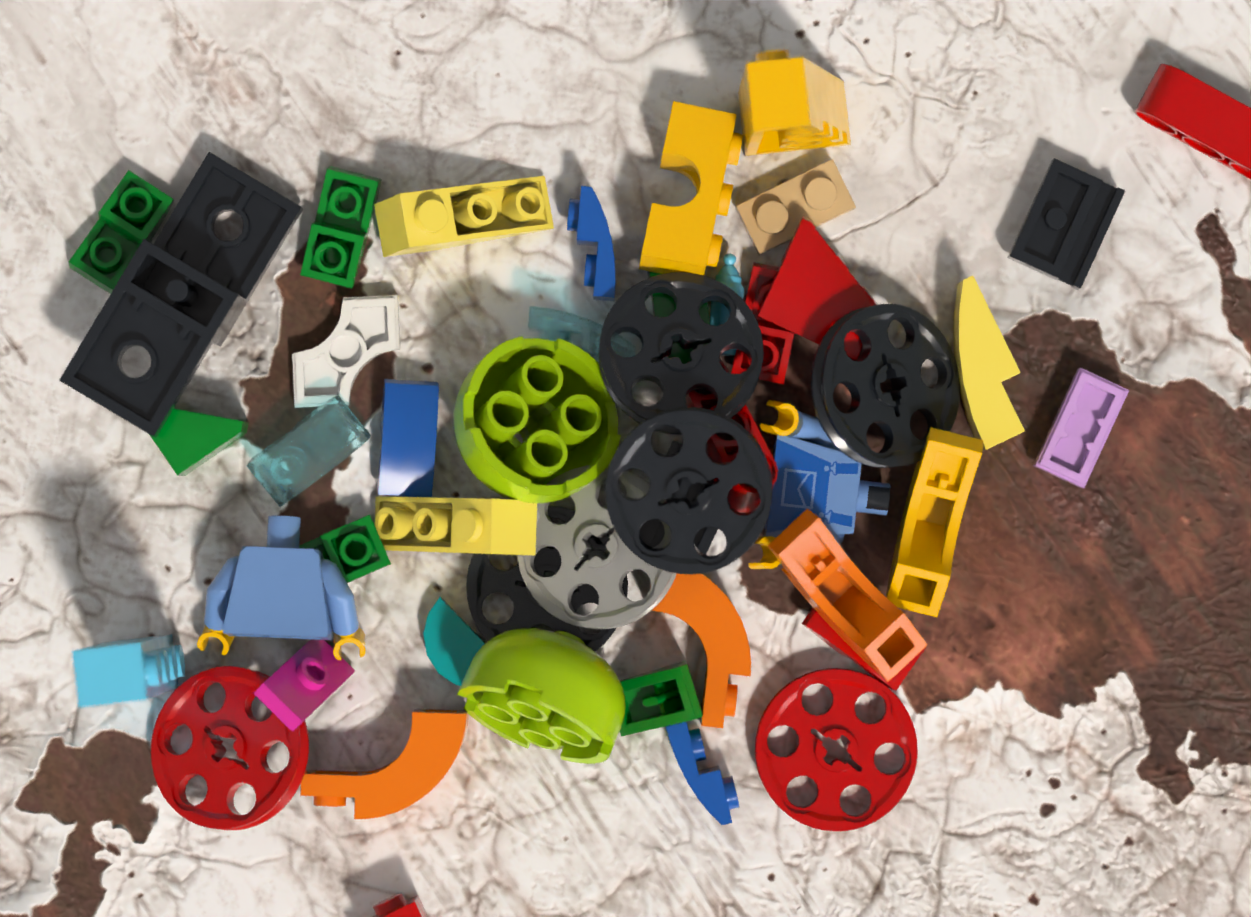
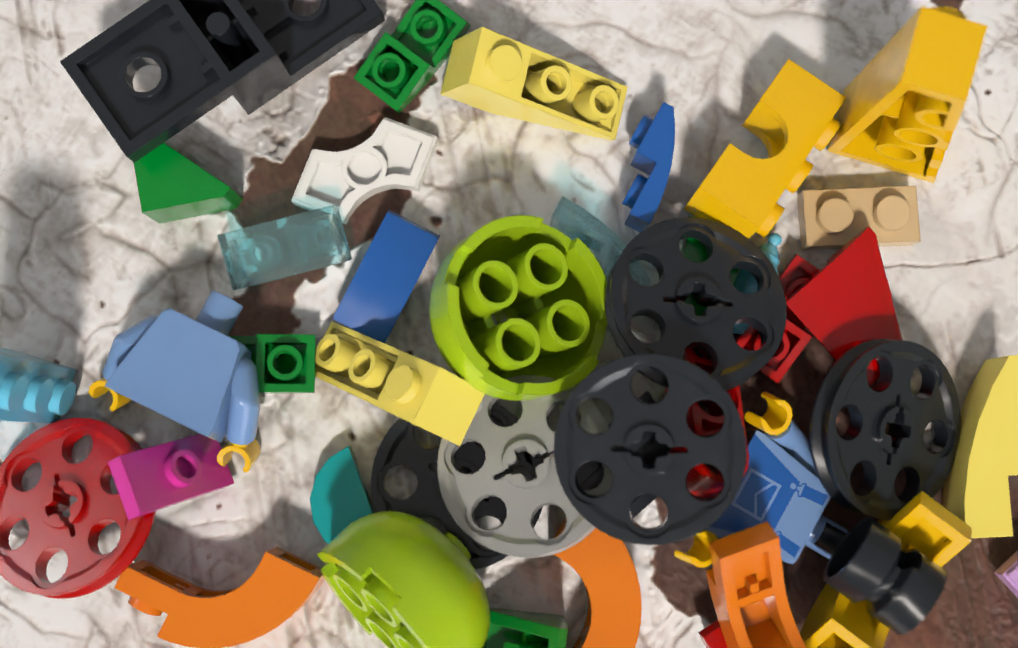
camera: 30 degrees right, 5 degrees down
none -> black wheel [823,516,947,635]

